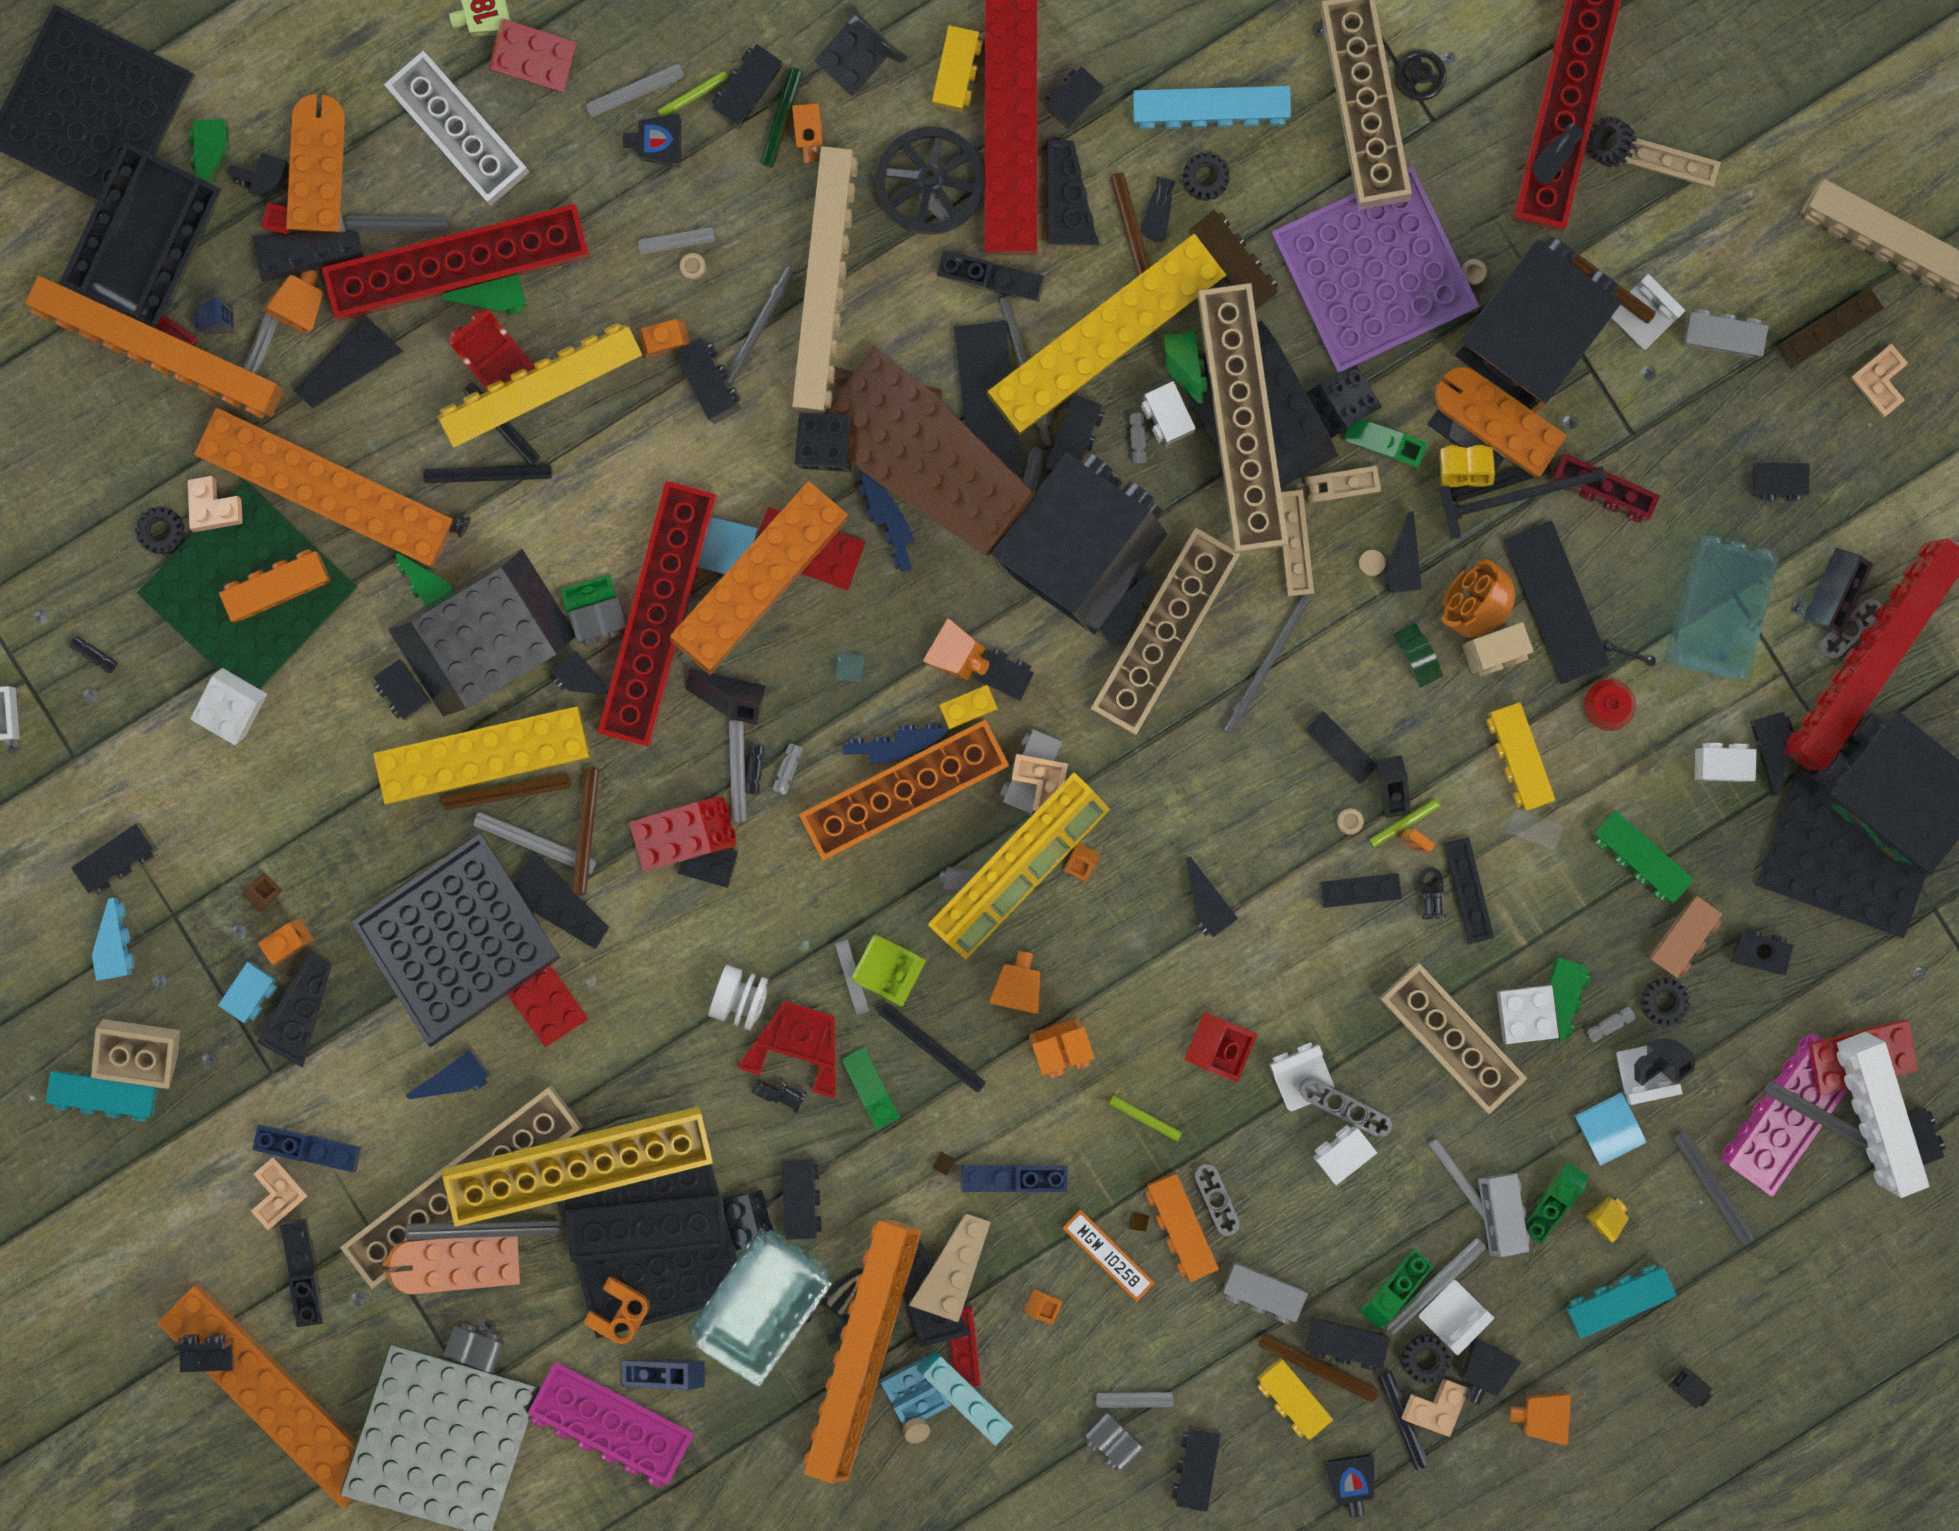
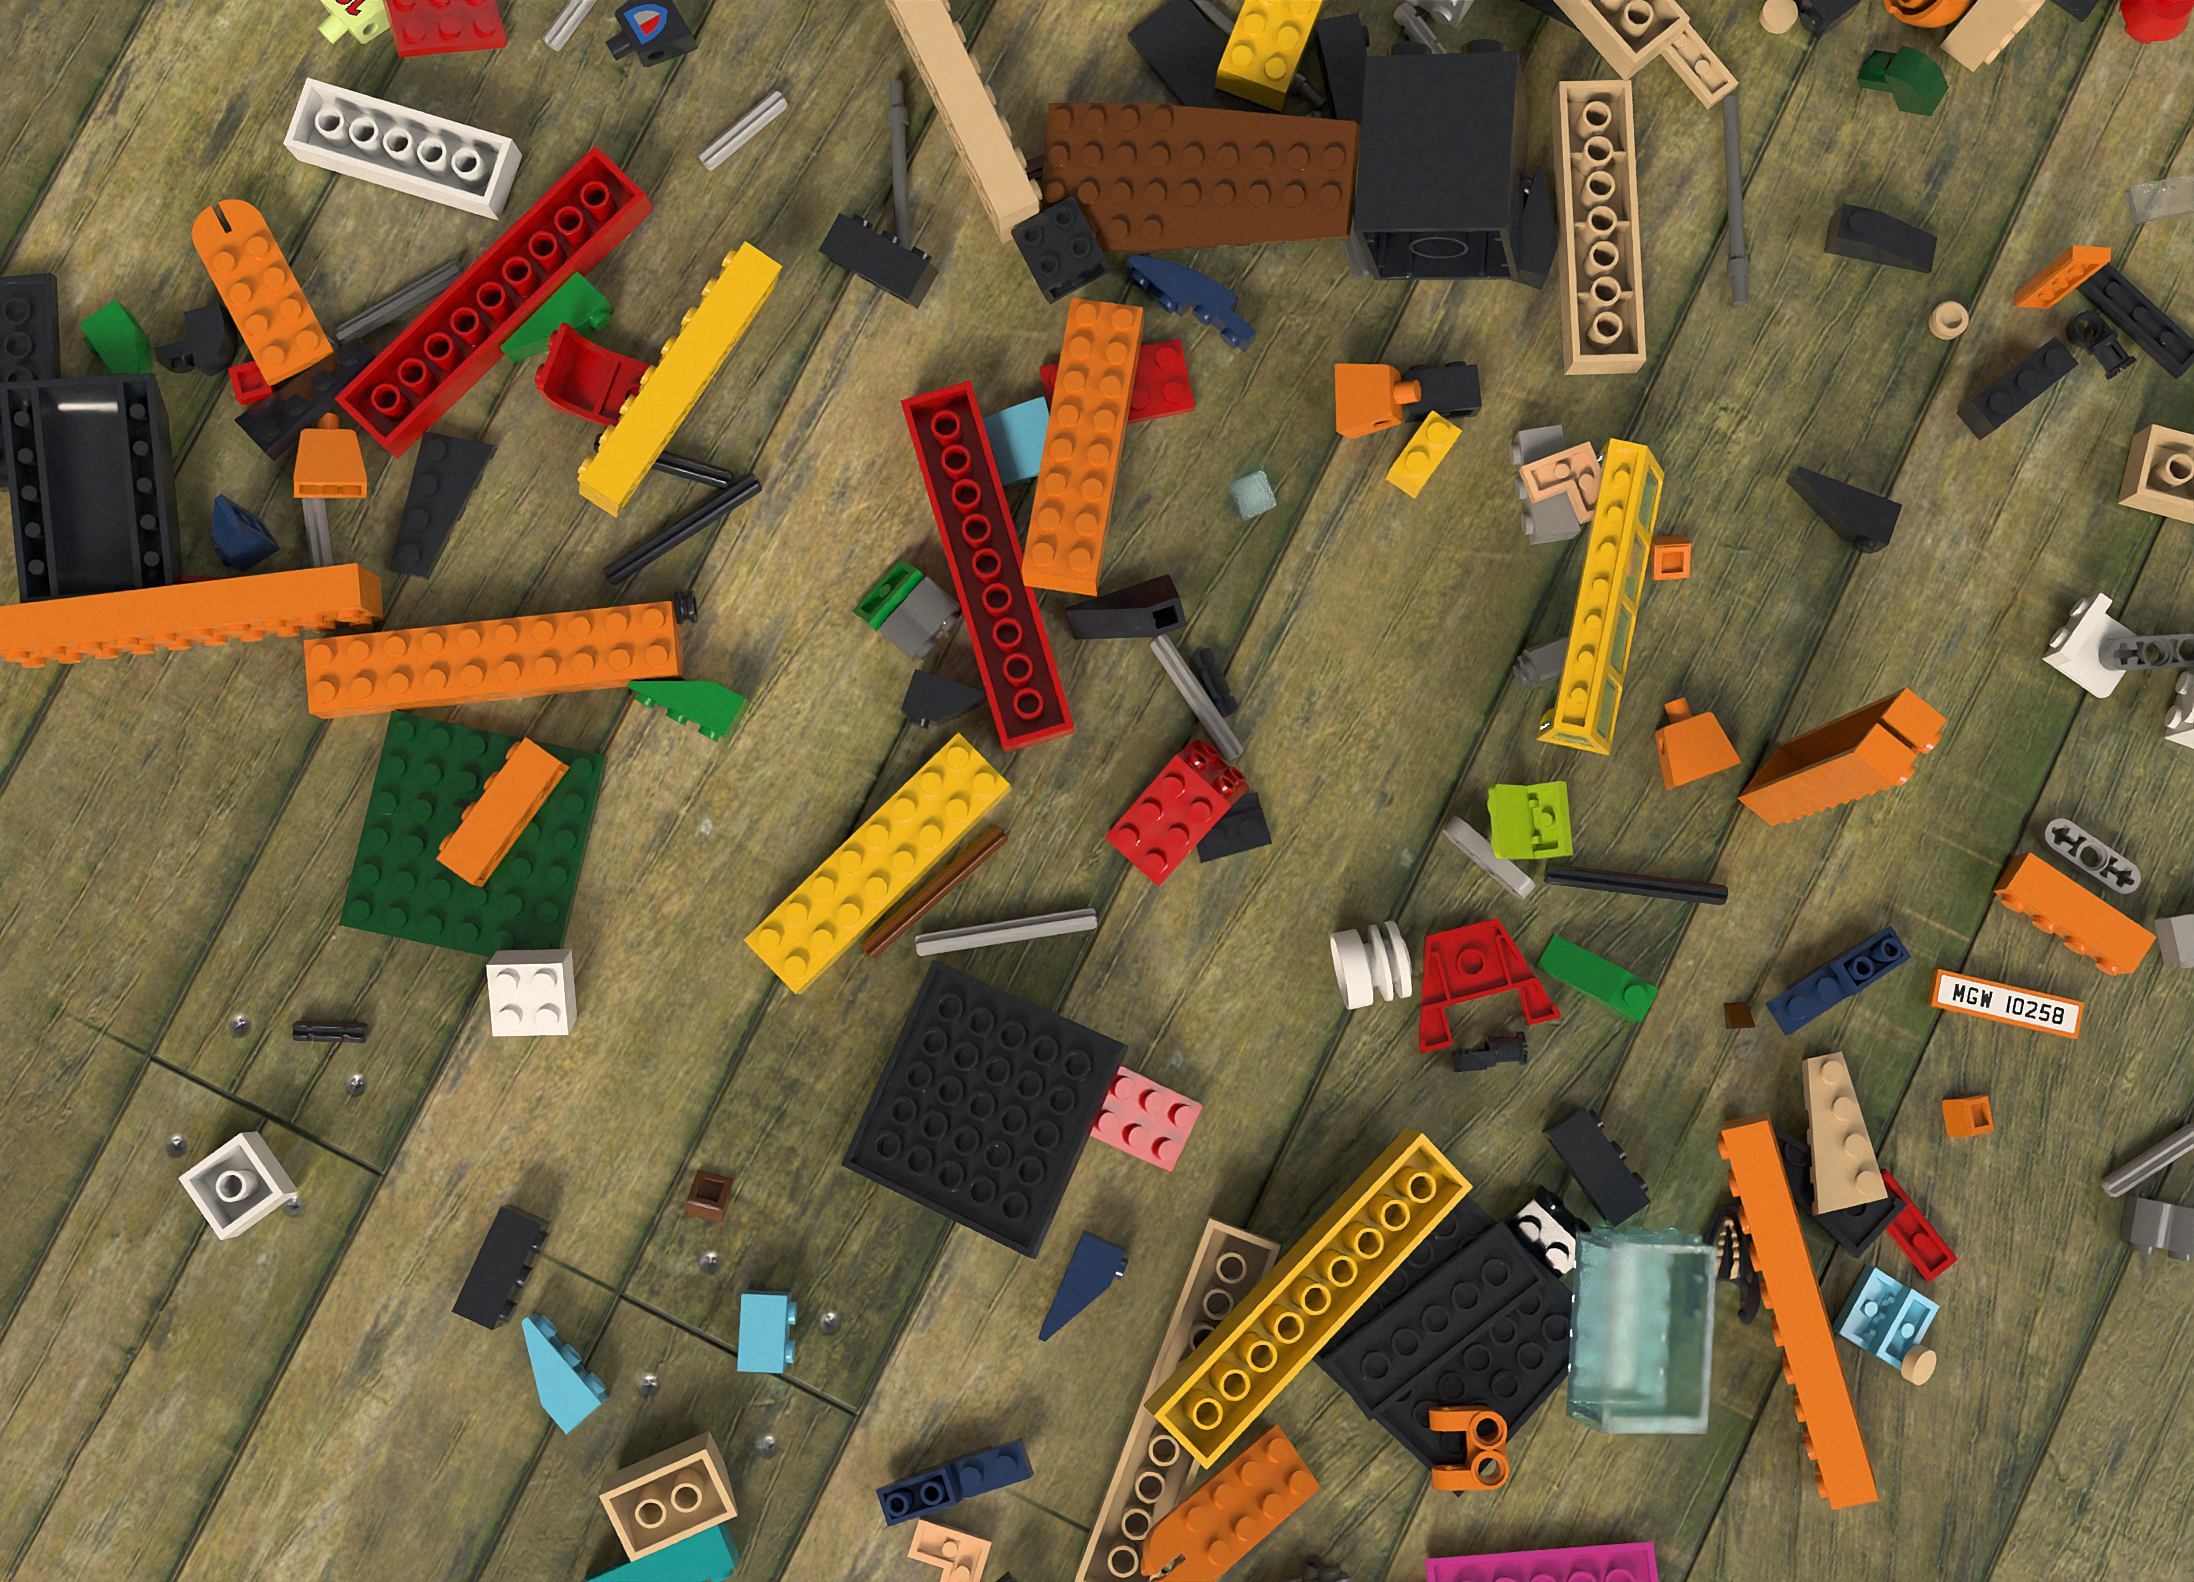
camera: 30 degrees left, 5 degrees down
black tyre [135,506,185,555] -> none
light nougat plate [188,476,242,532] -> none
black wing [257,951,332,1068] -> none
orange torso [258,919,314,968] -> none
black brick [373,659,432,721] -> none
black slope [388,548,575,716] -> none
dark grey axle [405,1219,560,1240] -> none
black wing [514,851,610,950] -> none
reddish brown axle [572,767,599,896] -> none
dark blue slope [622,1359,705,1390] -> none
orange torso [638,319,691,360] -> none
tan tile [680,253,706,280] -> none
light grey axle [773,743,803,794] -> none
orange brick [799,719,1009,861] -> none
dark blue slope [843,723,947,764] -> none
brick [917,1351,1013,1446] -> none
lime bar [1109,1095,1182,1141] -> none
dark brown piece [1128,1212,1150,1232] -> none
red slope [1184,1012,1258,1082] -> none
lime bar [1369,798,1441,848] -> none
black slope [1376,755,1411,818] -> none
yellow brick [1486,702,1556,811] -> none

